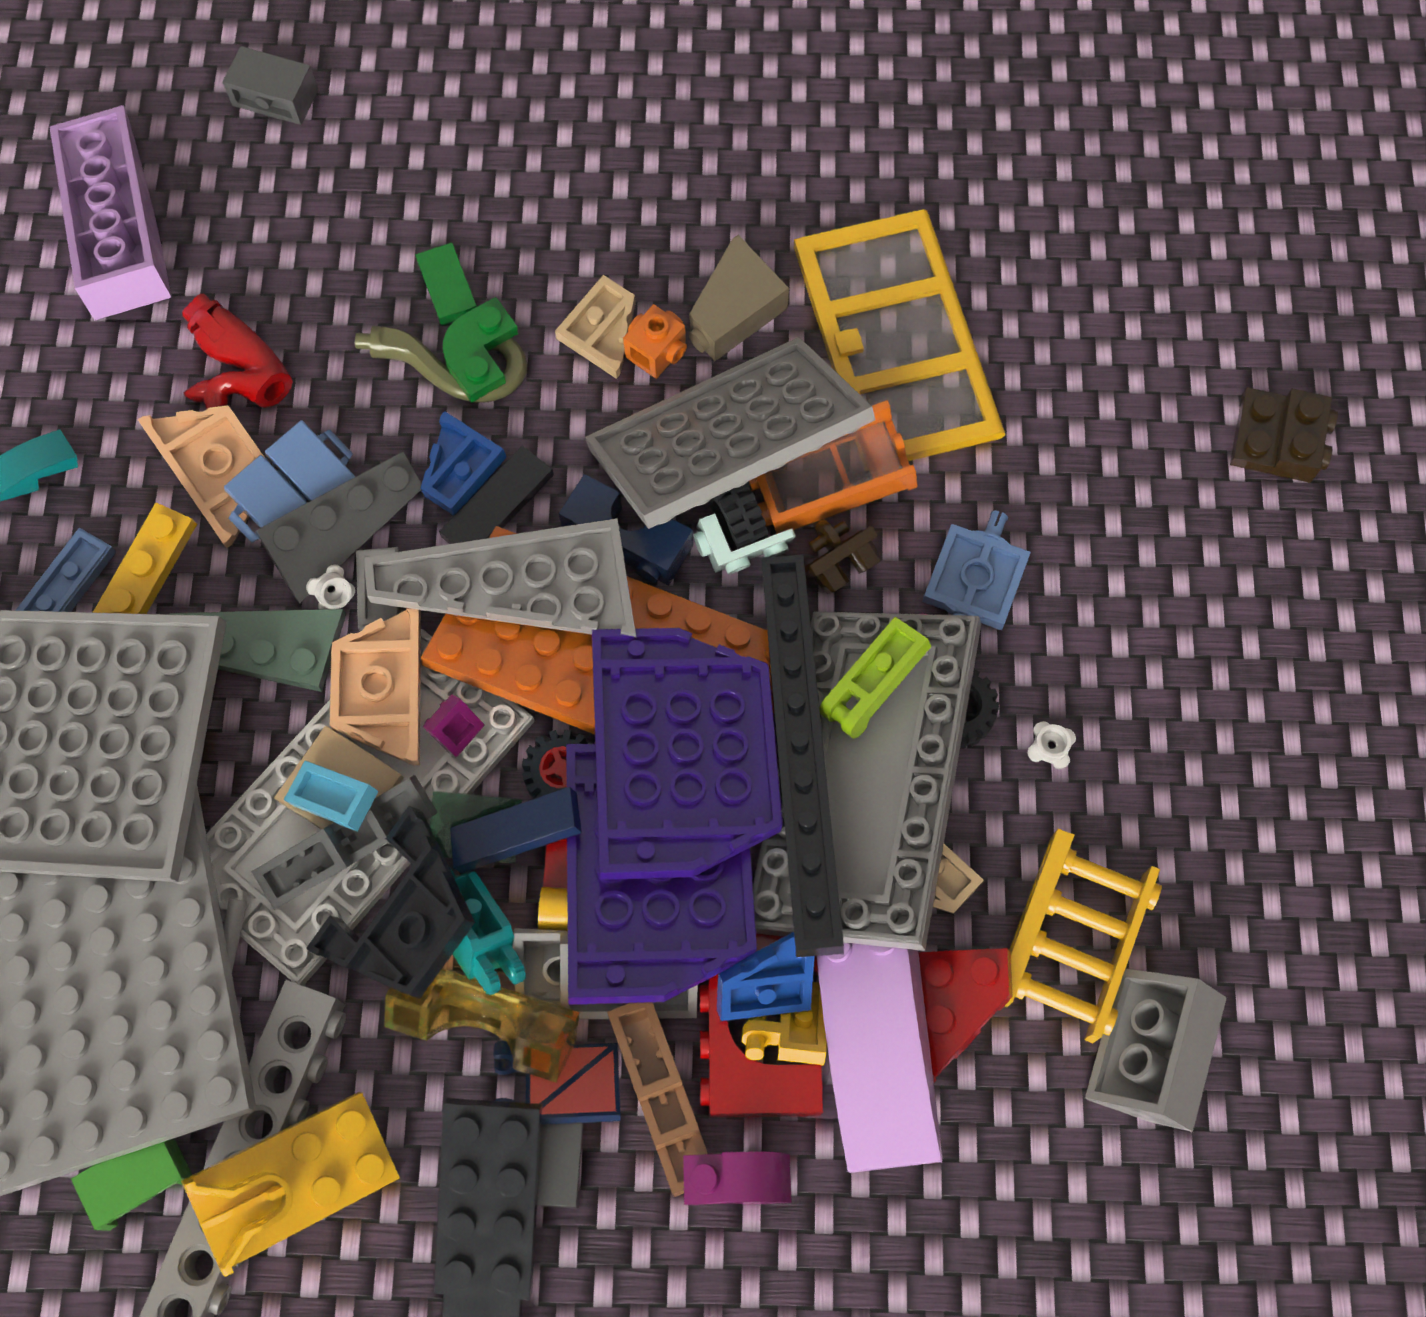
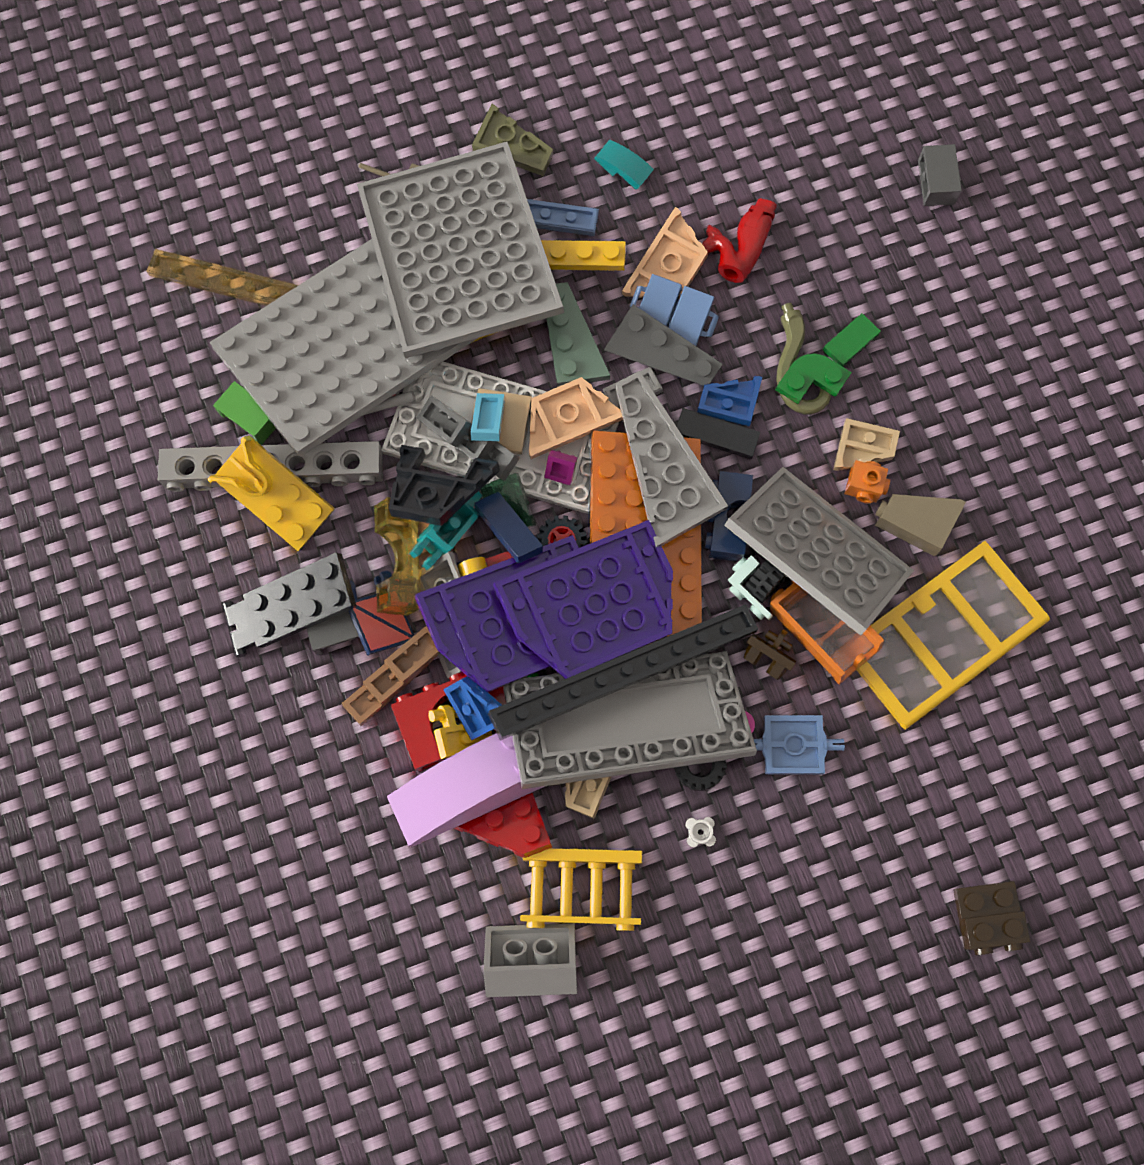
camera: 70 degrees right, 5 degrees up
lavender slope [50,105,172,320] -> none
white plate [306,565,355,610] -> none
magenta brick [683,1152,792,1205] -> none
lime plate [819,617,932,739] -> none

